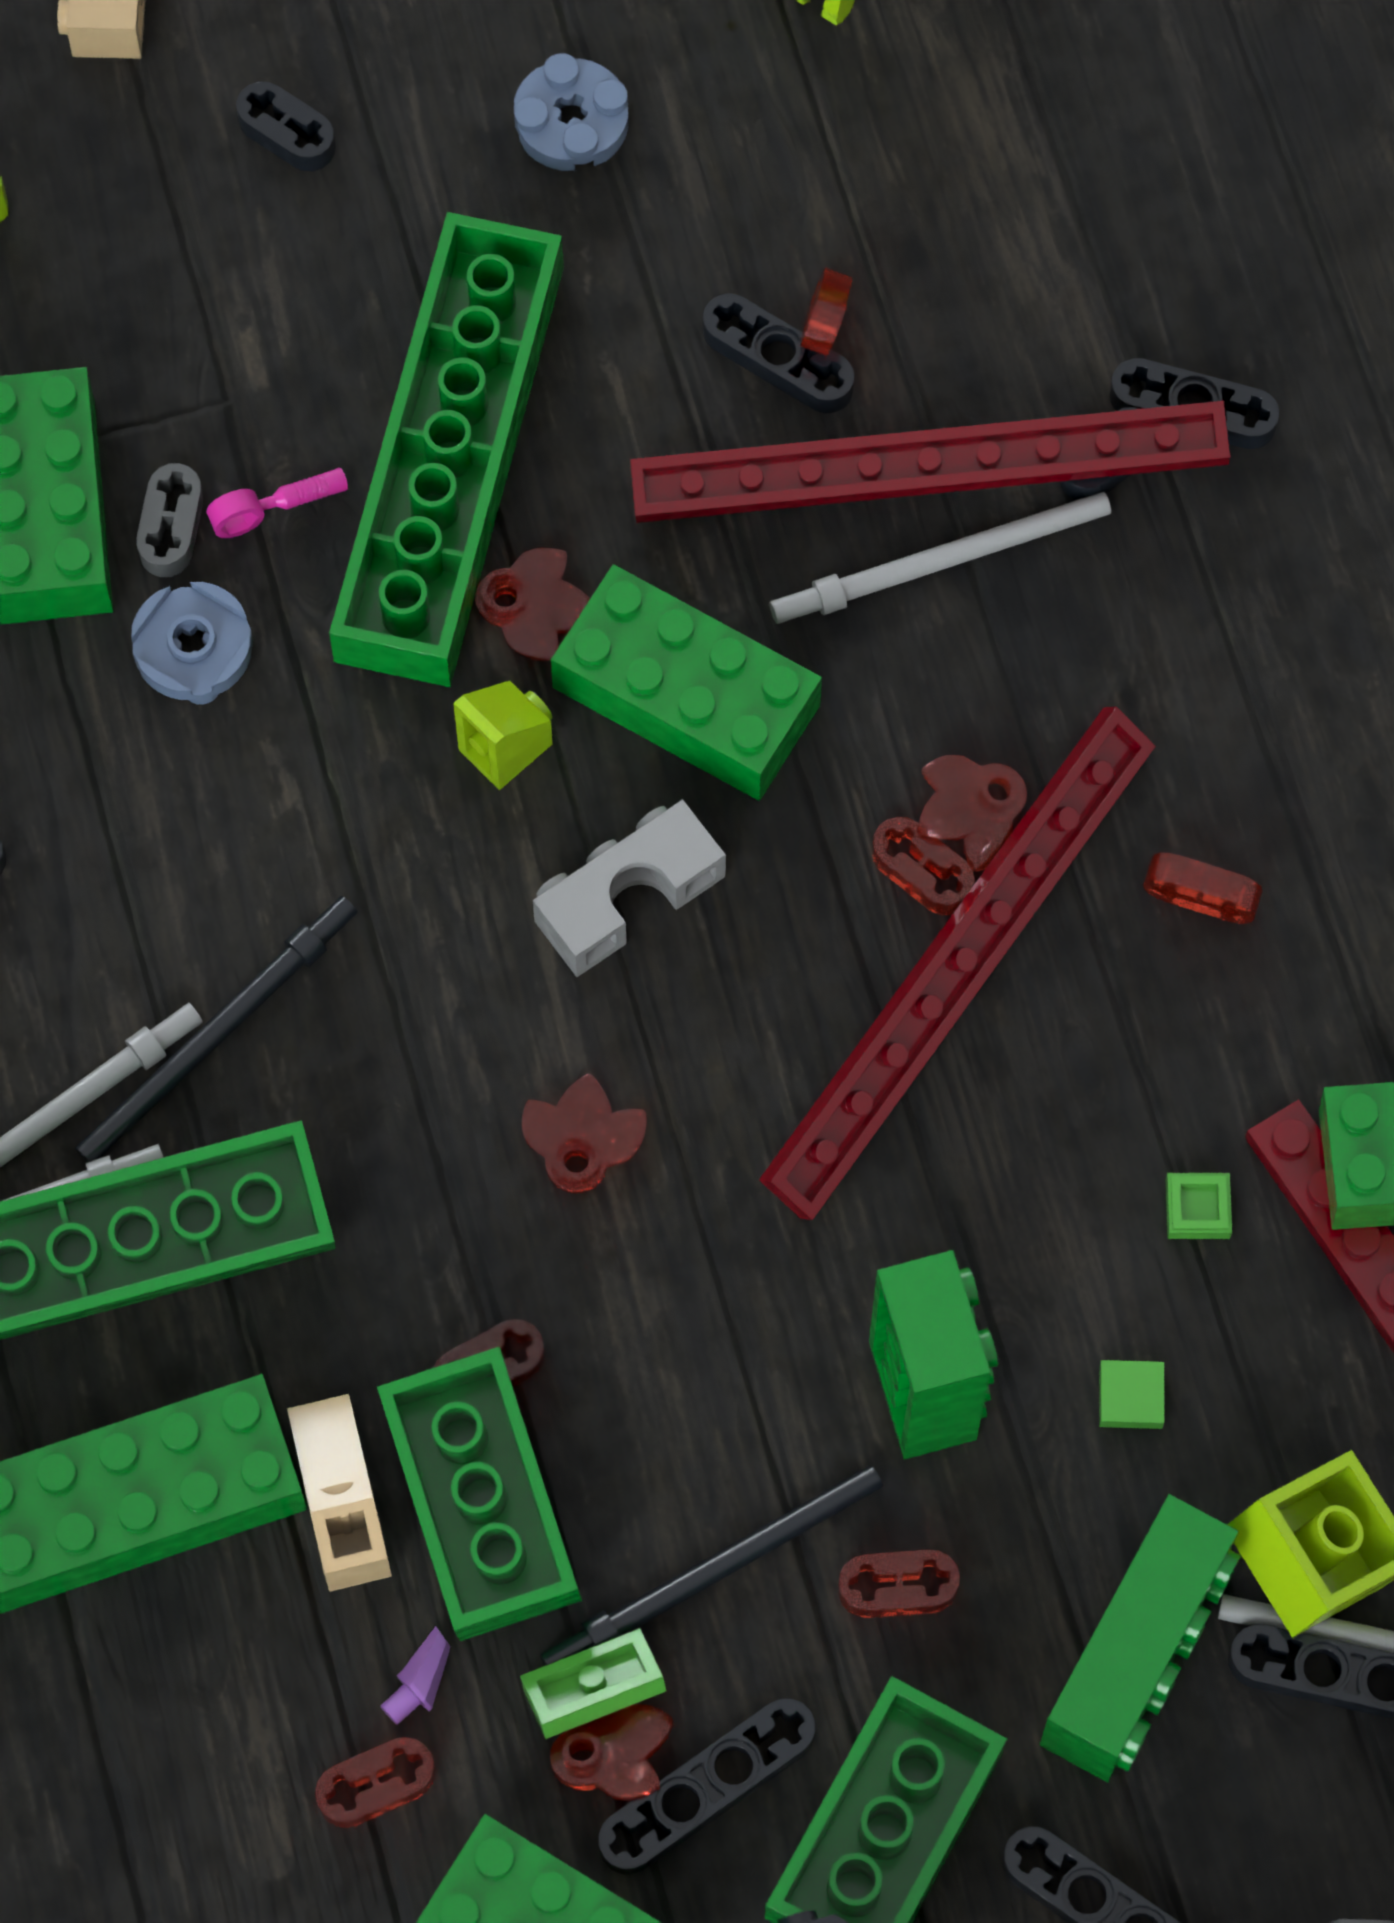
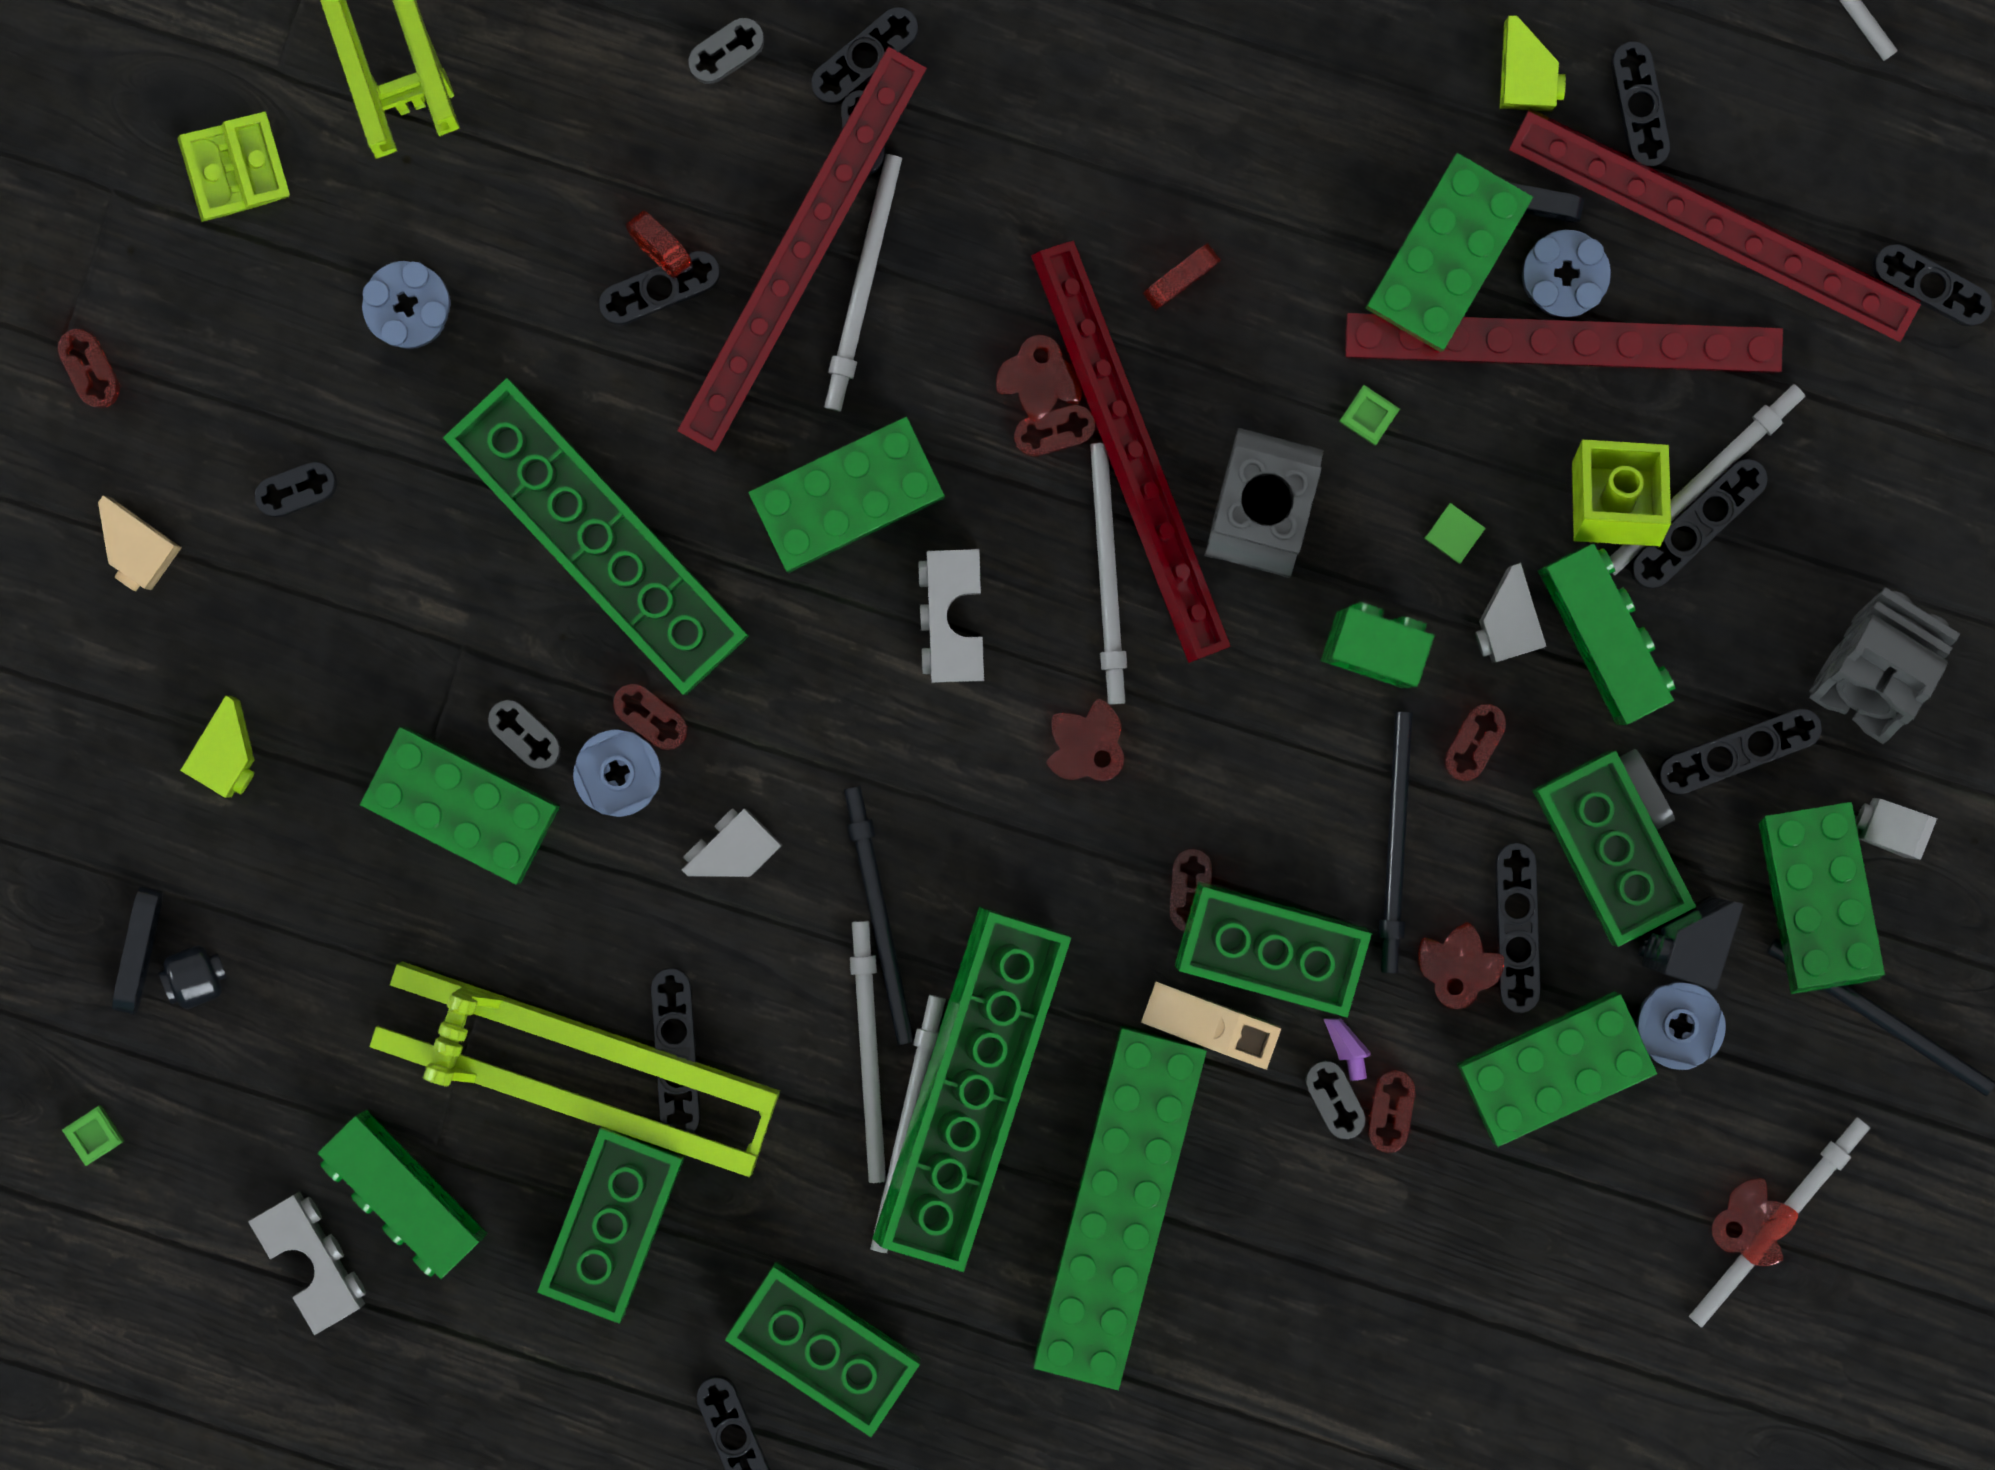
camera: 55 degrees left, 20 degrees up
dark pink piece [206,468,348,538] -> none
lime slope [454,680,553,790] -> none
clear red plate [475,548,590,661] -> none
bright green plate [520,1629,666,1739] -> none
none -> clear red beam [613,684,688,750]
none -> light grey slope [682,808,782,877]
none -> dark grey beam [689,18,764,84]
none -> light grey bar [1090,443,1127,705]
none -> dark grey piece [1204,428,1324,578]
none -> dark grey beam [1305,1060,1365,1139]
none -> light grey slope [1475,563,1546,663]
none -> dark grey beam [1620,748,1675,830]

